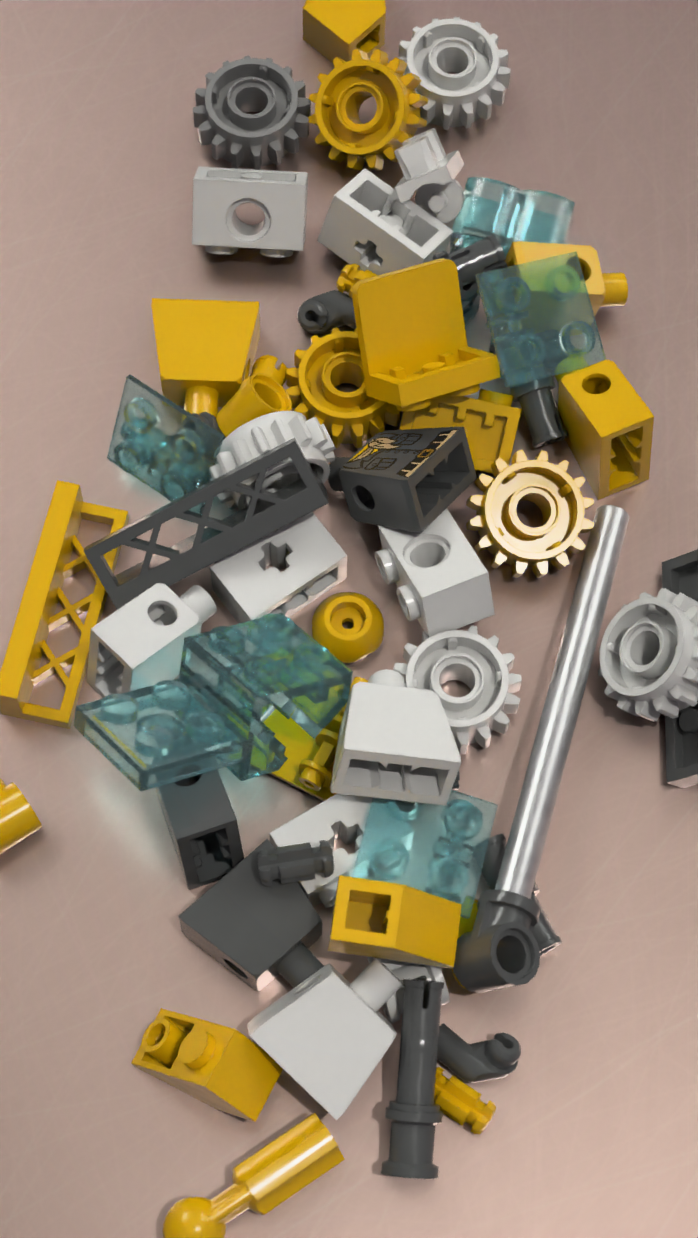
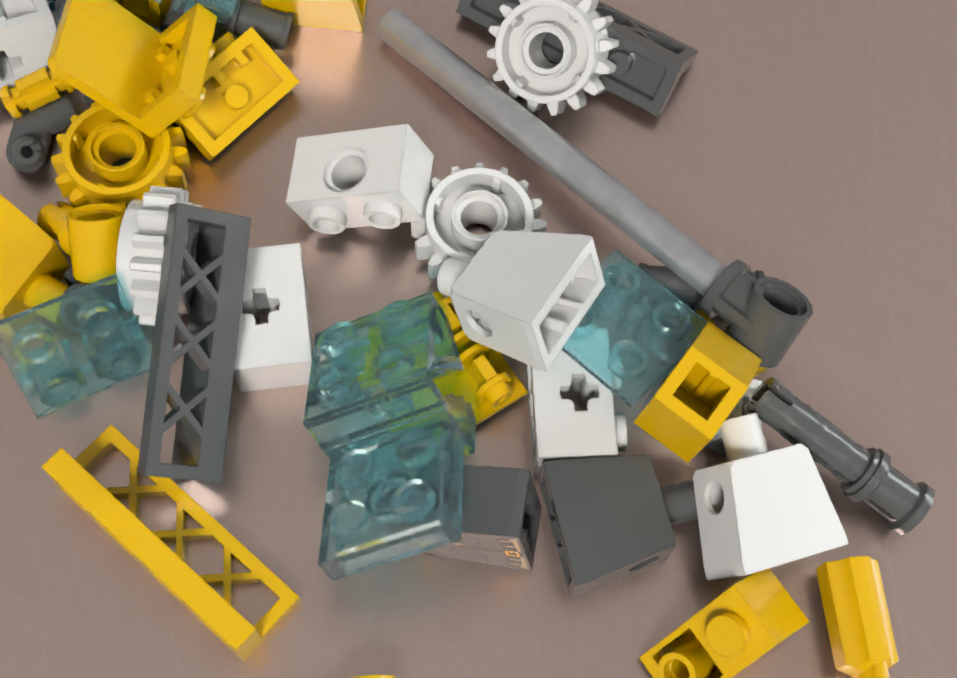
camera: 65 degrees left, 0 degrees up
white torso [87,583,217,721] -> none
dark grey piece [257,840,334,886] -> none
yellow plate [312,592,384,663] -> none
dark grey torso [328,427,477,532] -> none
yellow piece [434,1067,496,1134] -> none
dark grey arm [437,1023,521,1083] -> none
yellow gear [466,450,594,578] -> none

